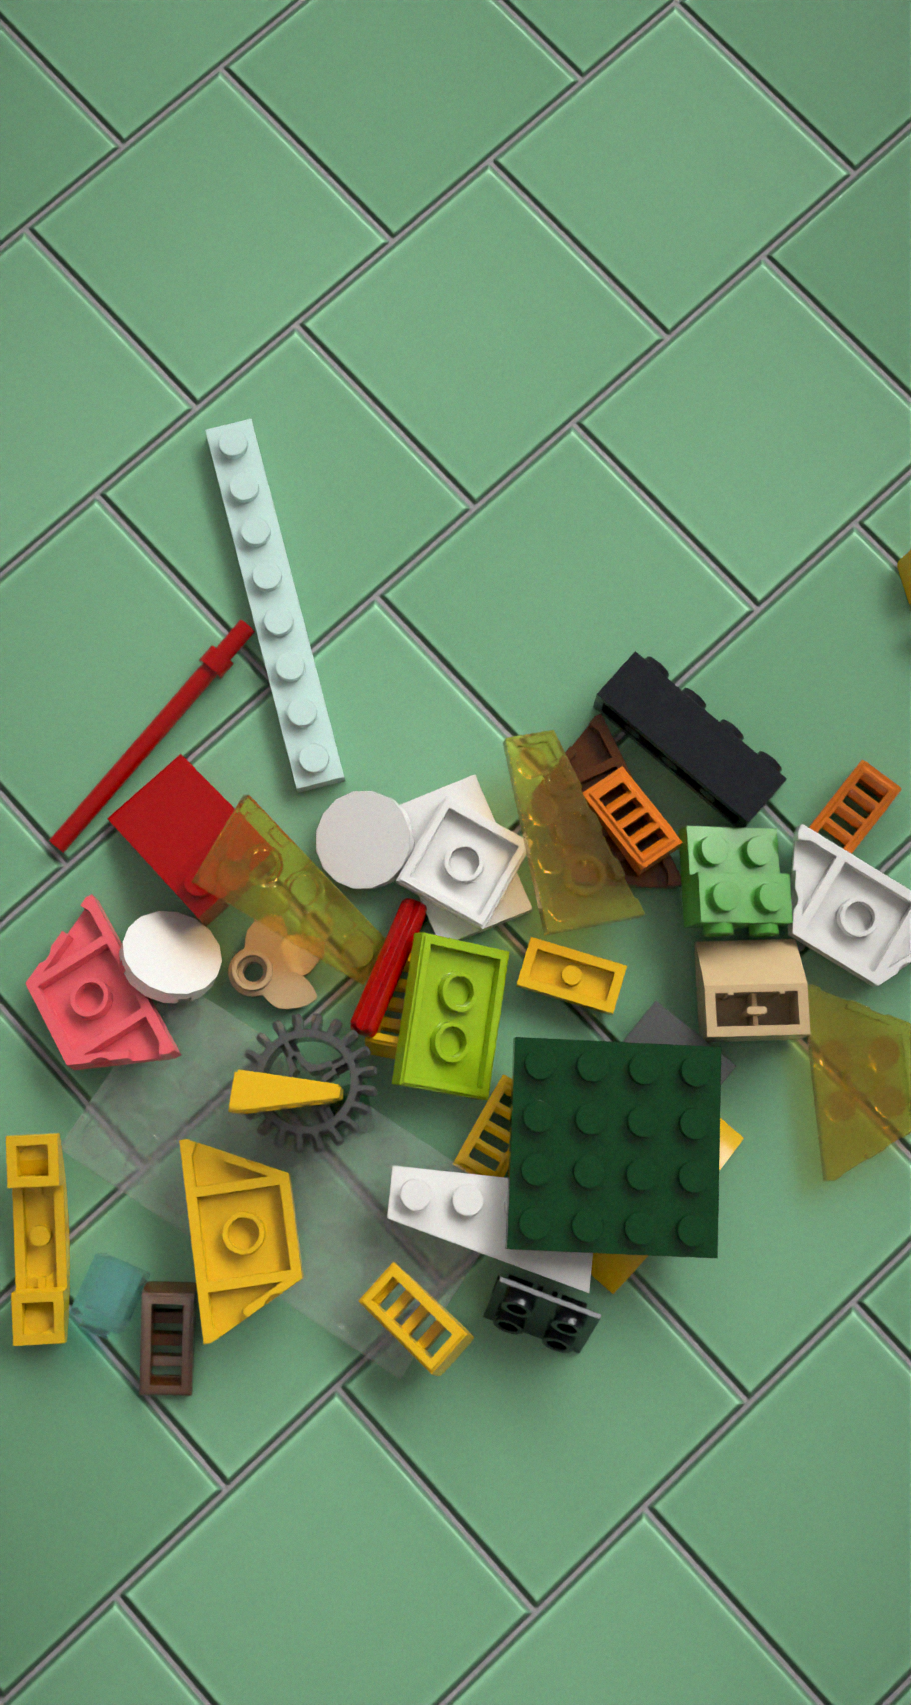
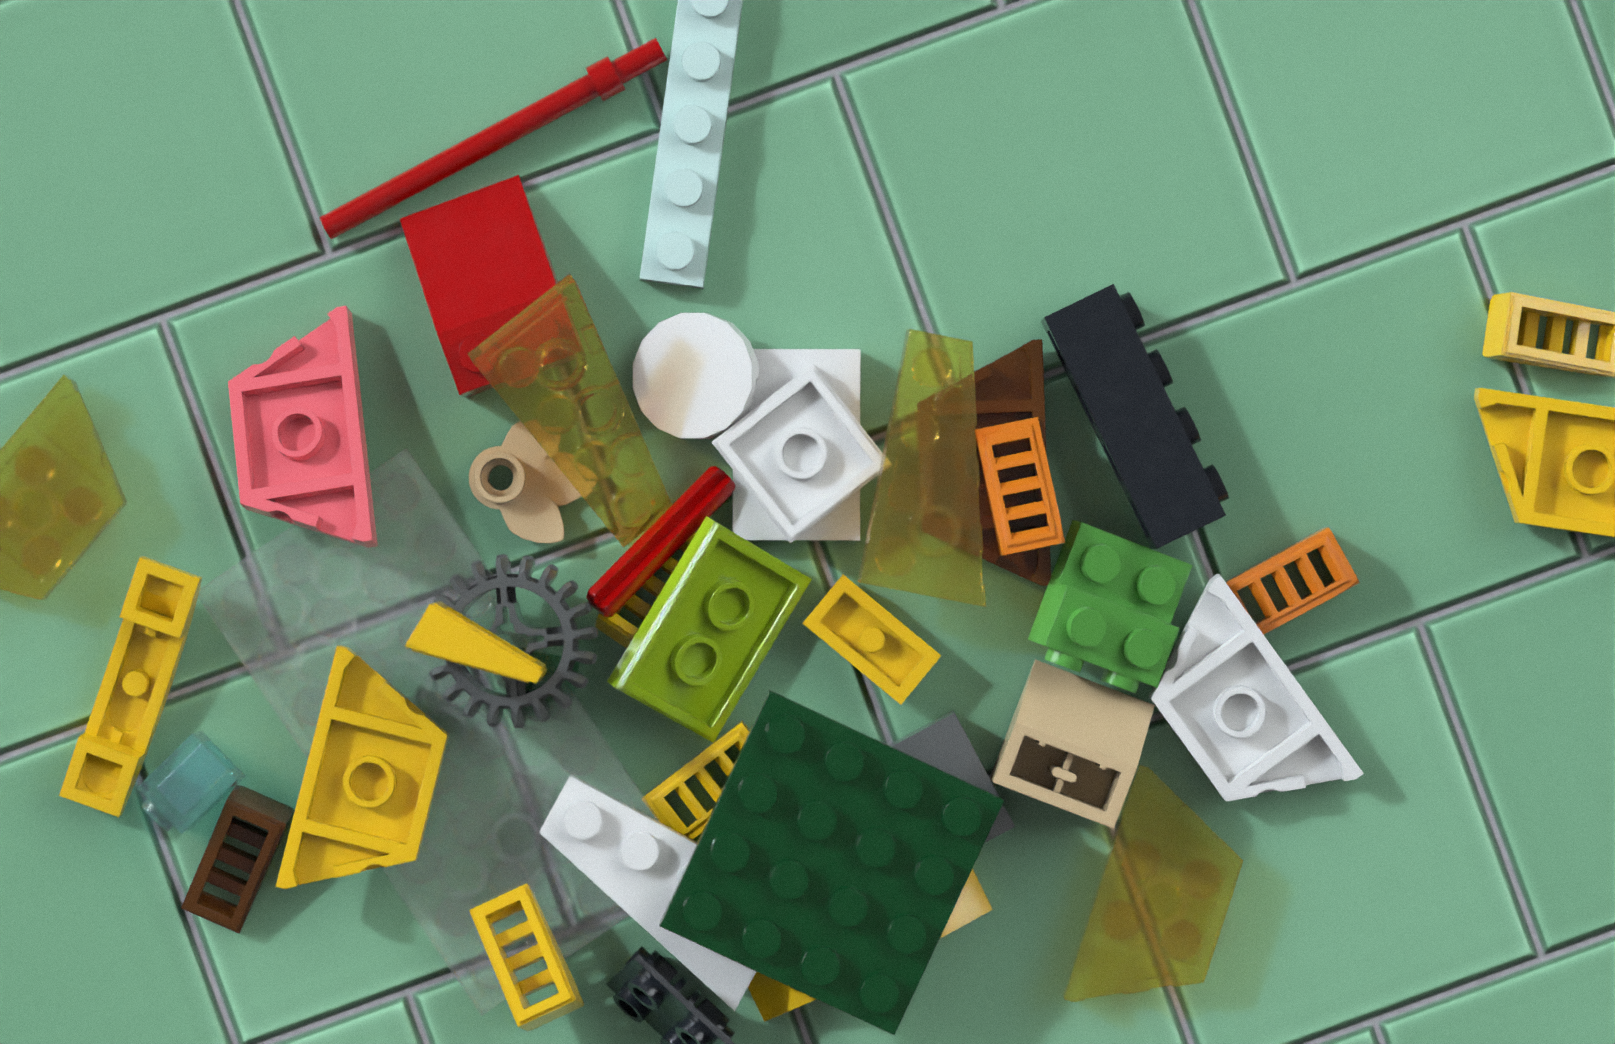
camera: 20 degrees right, 10 degrees up
white tile [119,911,222,1003] -> none

